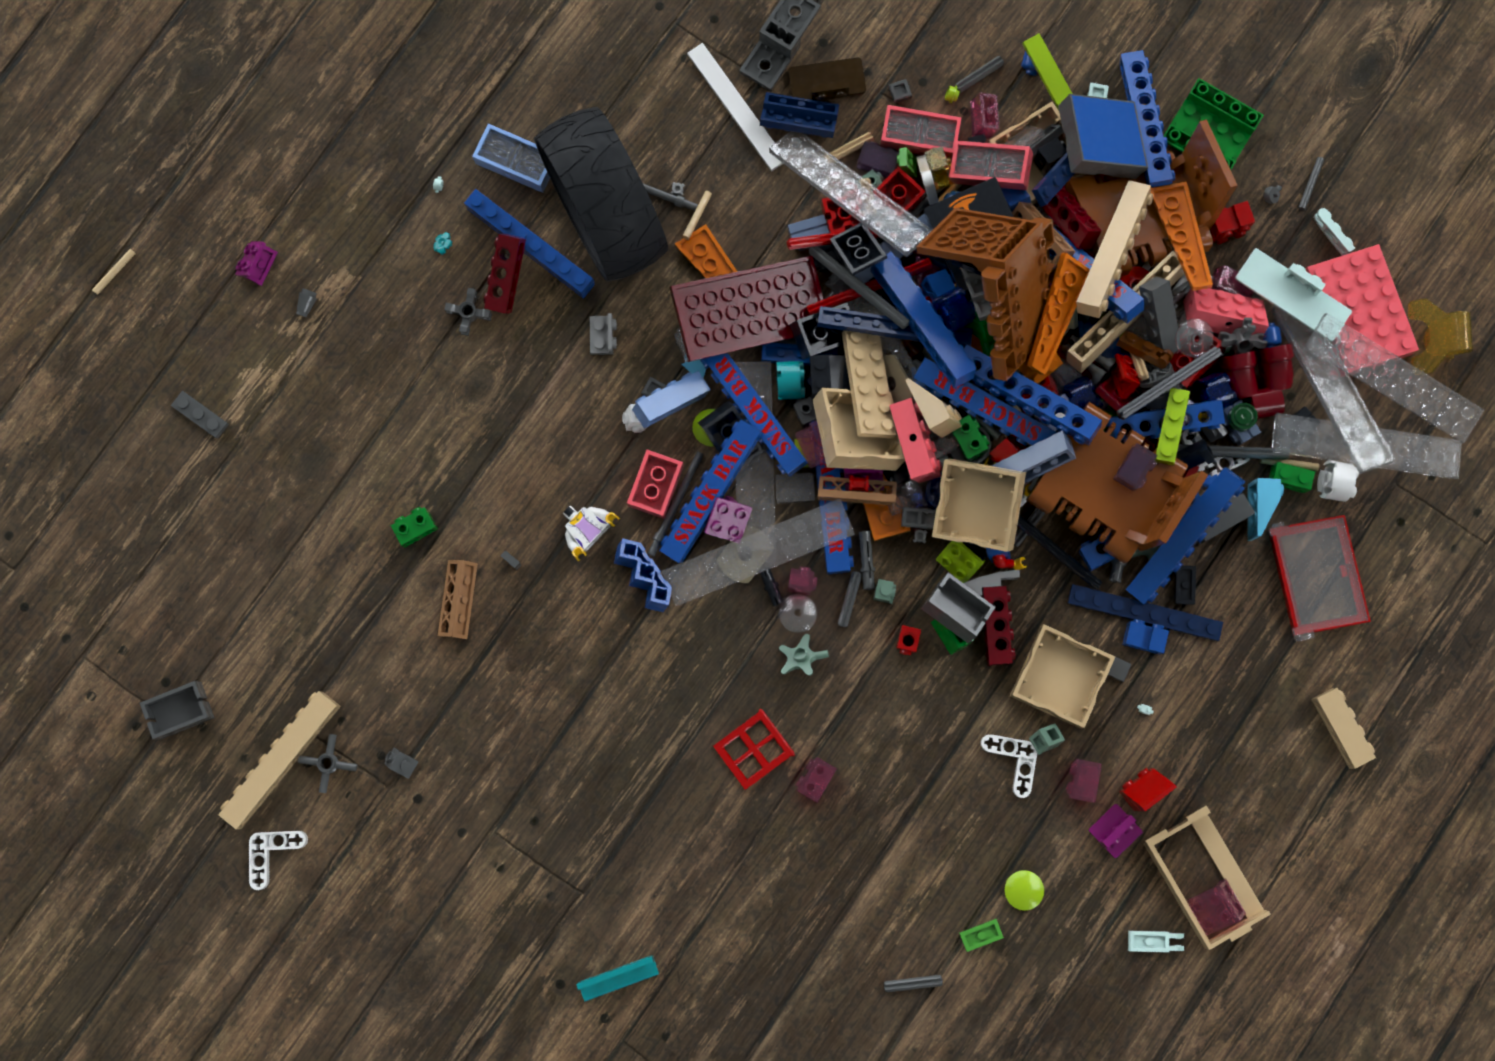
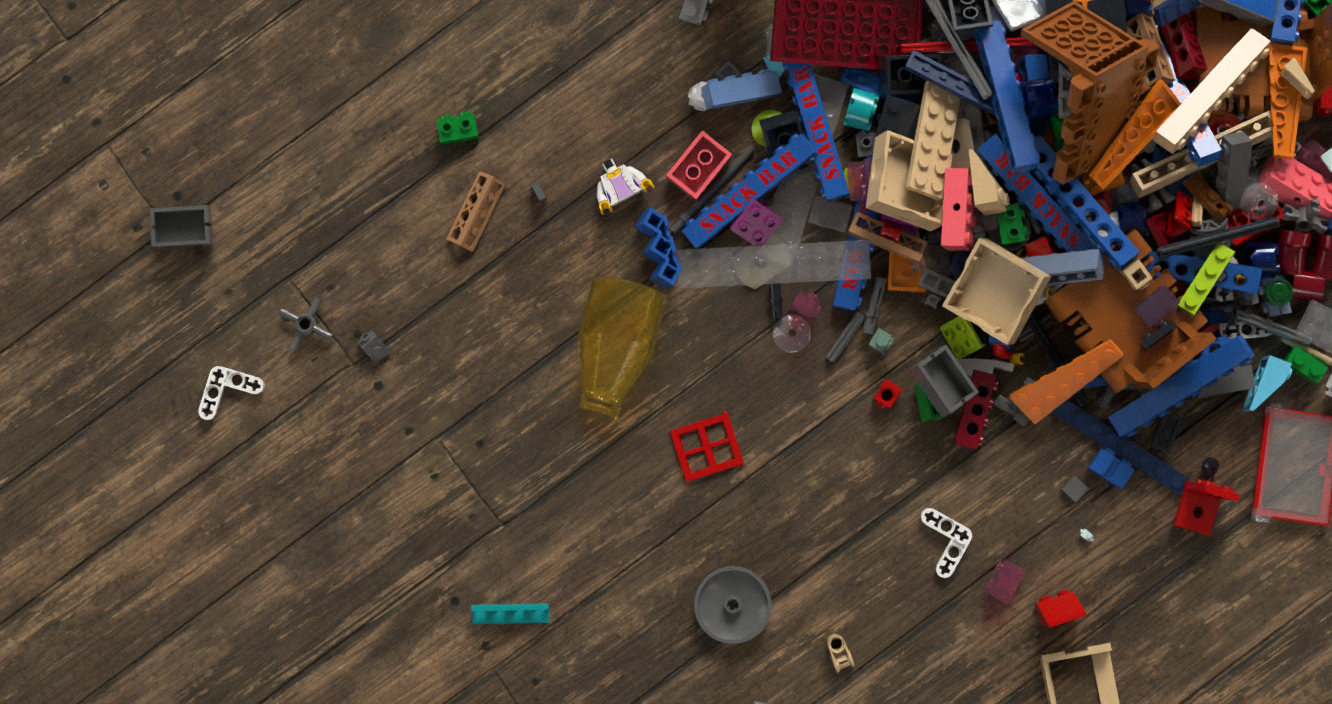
camera: 20 degrees right, 5 degrees up
tan brick [218,691,341,830] -> none
sand green animal [779,634,829,676] -> none
clear pink brick [795,757,837,803] -> none
bright green plate [959,918,1004,952] -> none
lime dish [1005,870,1044,910] -> none
tan tile [1010,624,1115,729] -> none
sand green brick [1029,724,1065,755] -> none
magenta bracket [1088,804,1143,858] -> none
tan brick [1311,688,1376,769] -> none
none -> clear yellow windscreen [578,277,668,420]
none -> dark grey dish [694,566,772,644]
none -> tan piece [827,634,855,673]
none -> dark grey bar [993,377,1035,426]
none -> orange wing [1009,339,1123,424]
none -> tan brick [1120,259,1152,291]
none -> black plate [1140,320,1177,352]
none -> red bracket [1173,479,1240,536]
none -> black piece [1202,457,1219,481]
none -> tan slope [1280,58,1315,99]

